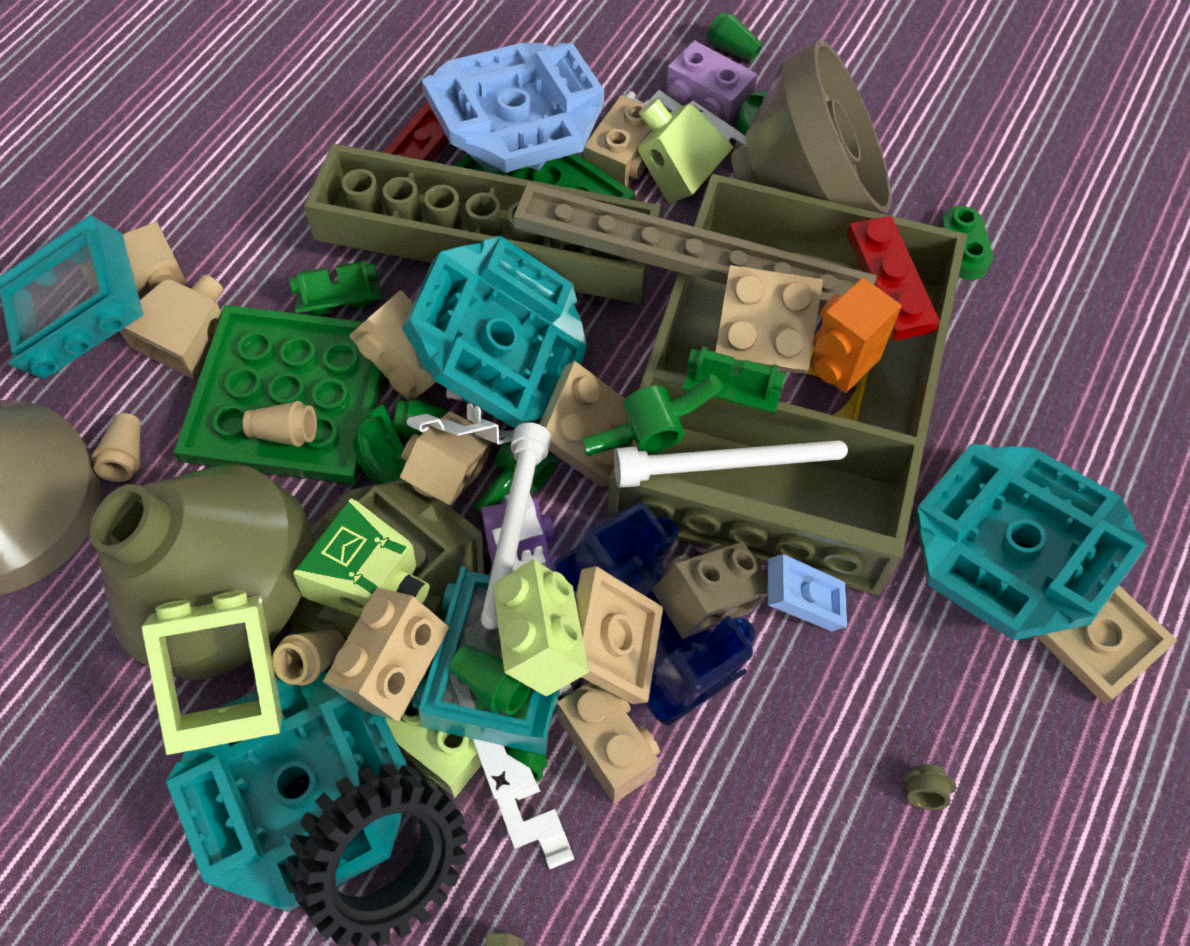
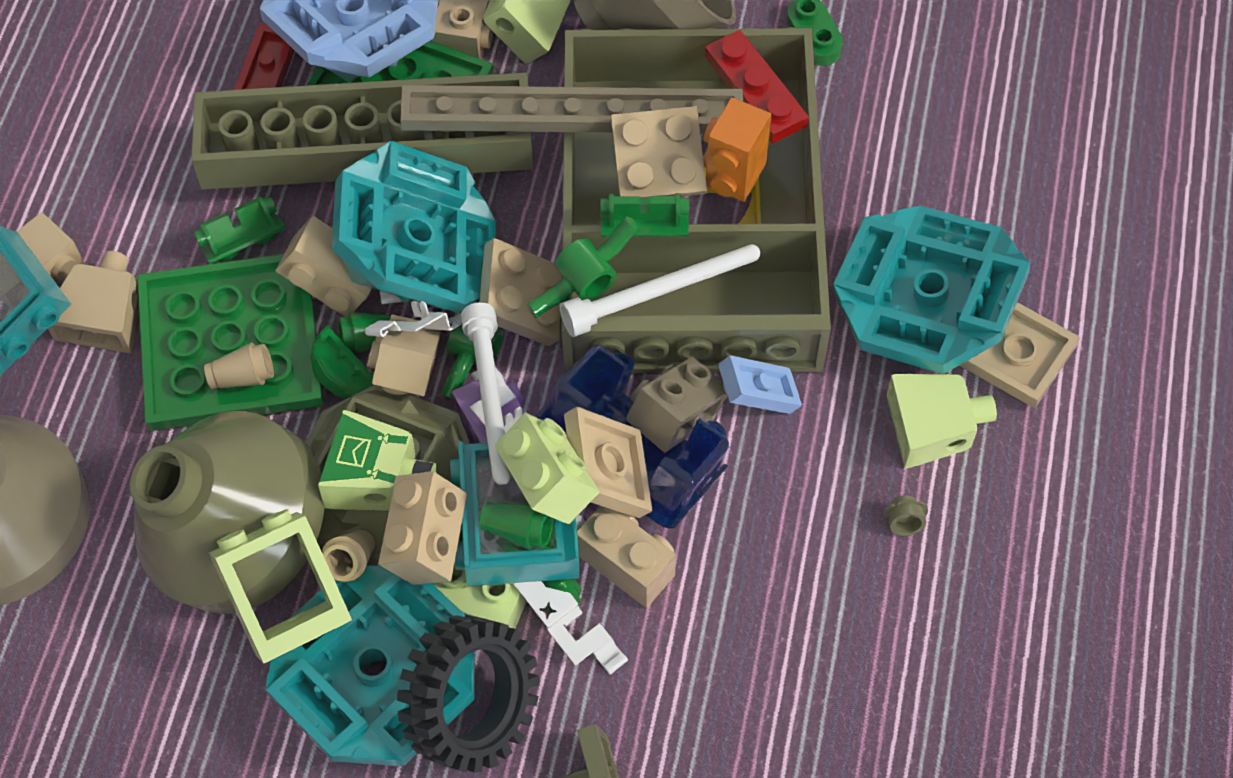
camera: 15 degrees left, 0 degrees up
tan cone [92,413,141,482] -> none
none -> yellowish green torso [887,374,997,468]

